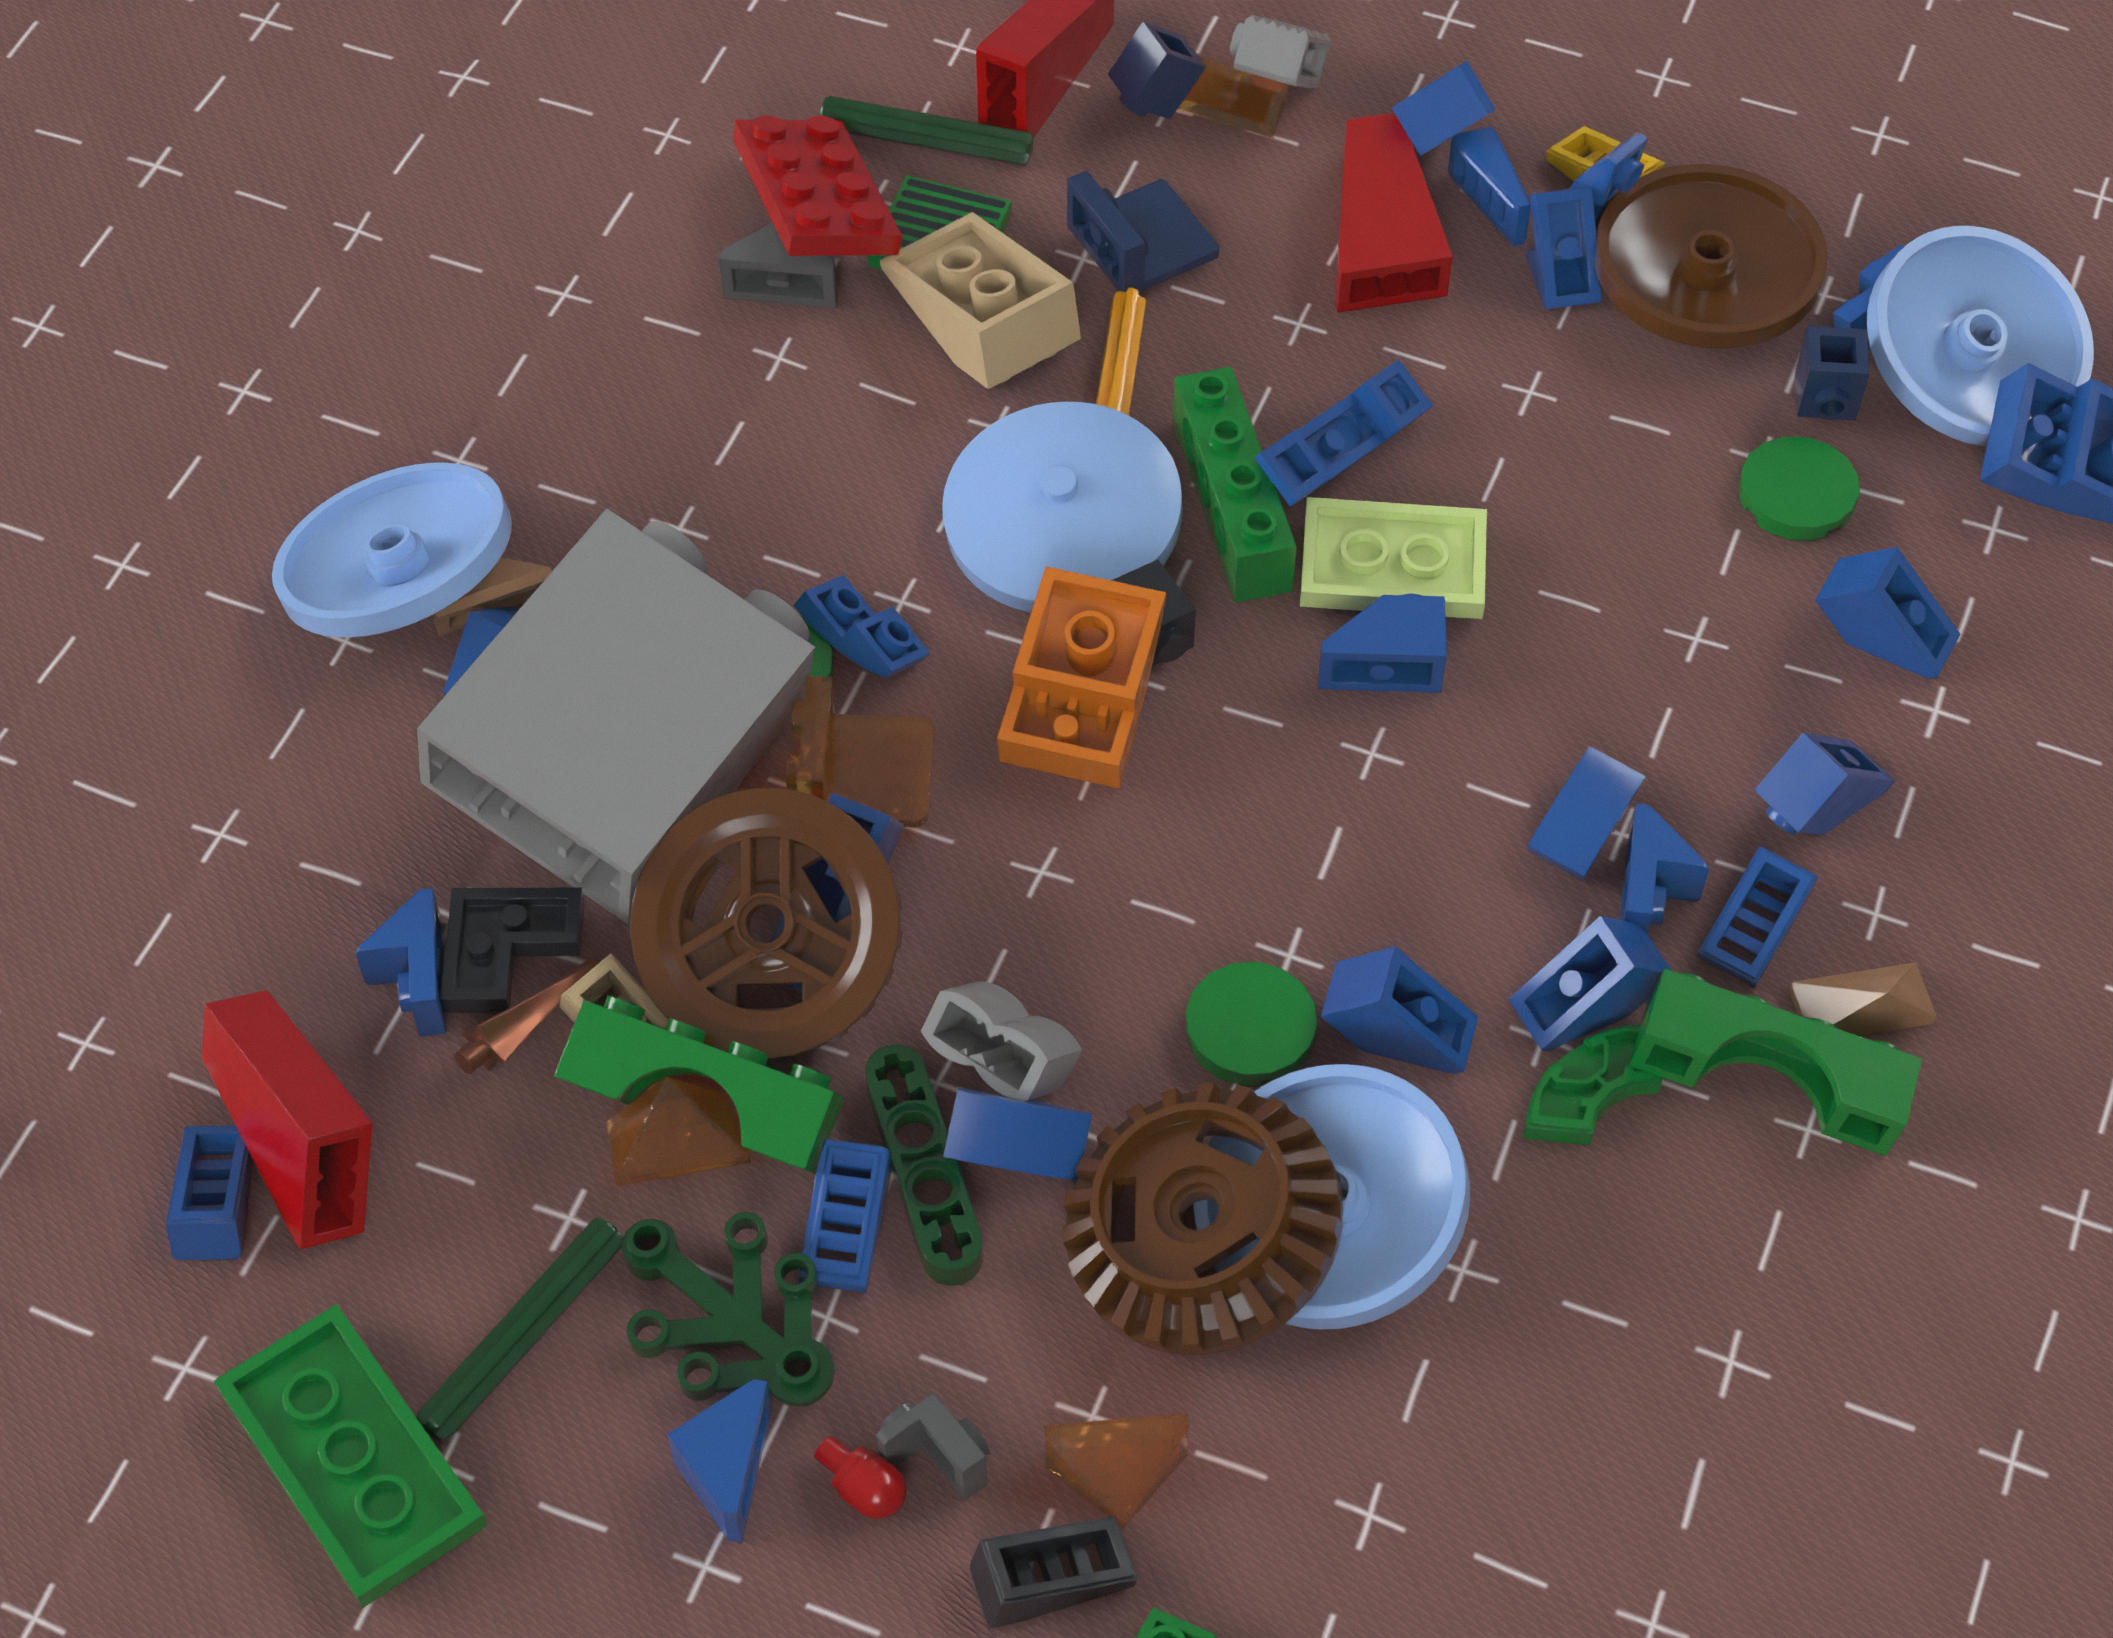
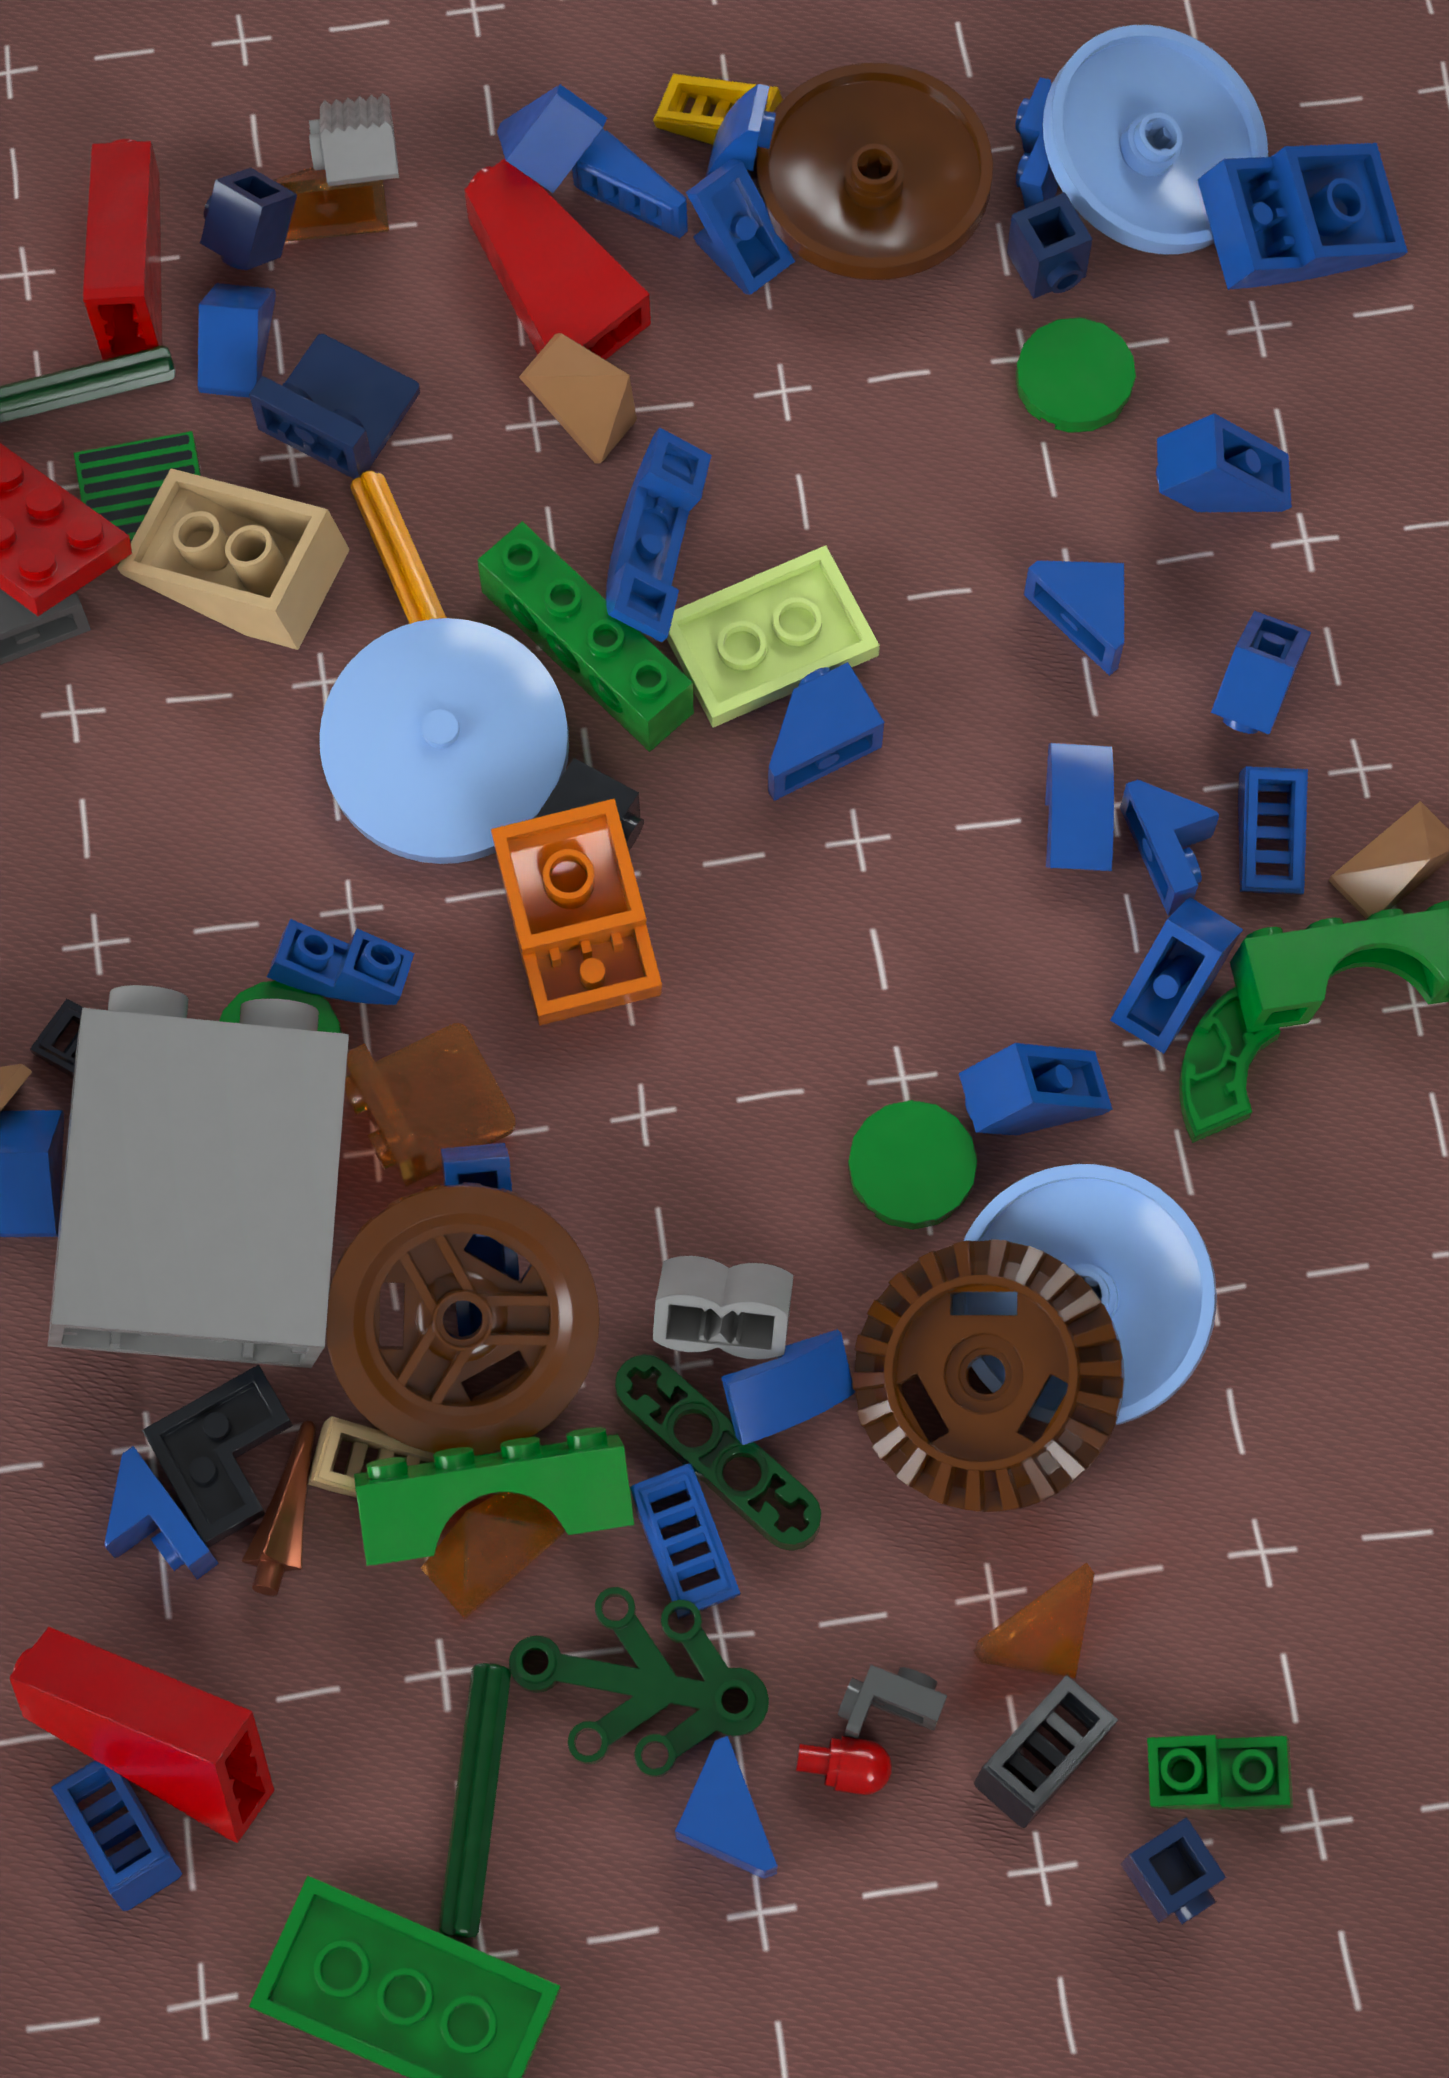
camera: 30 degrees left, 15 degrees up
none -> blue slope [198,283,276,398]
none -> medium nougat slope [519,333,637,463]
none -> blue slope [1024,560,1124,676]

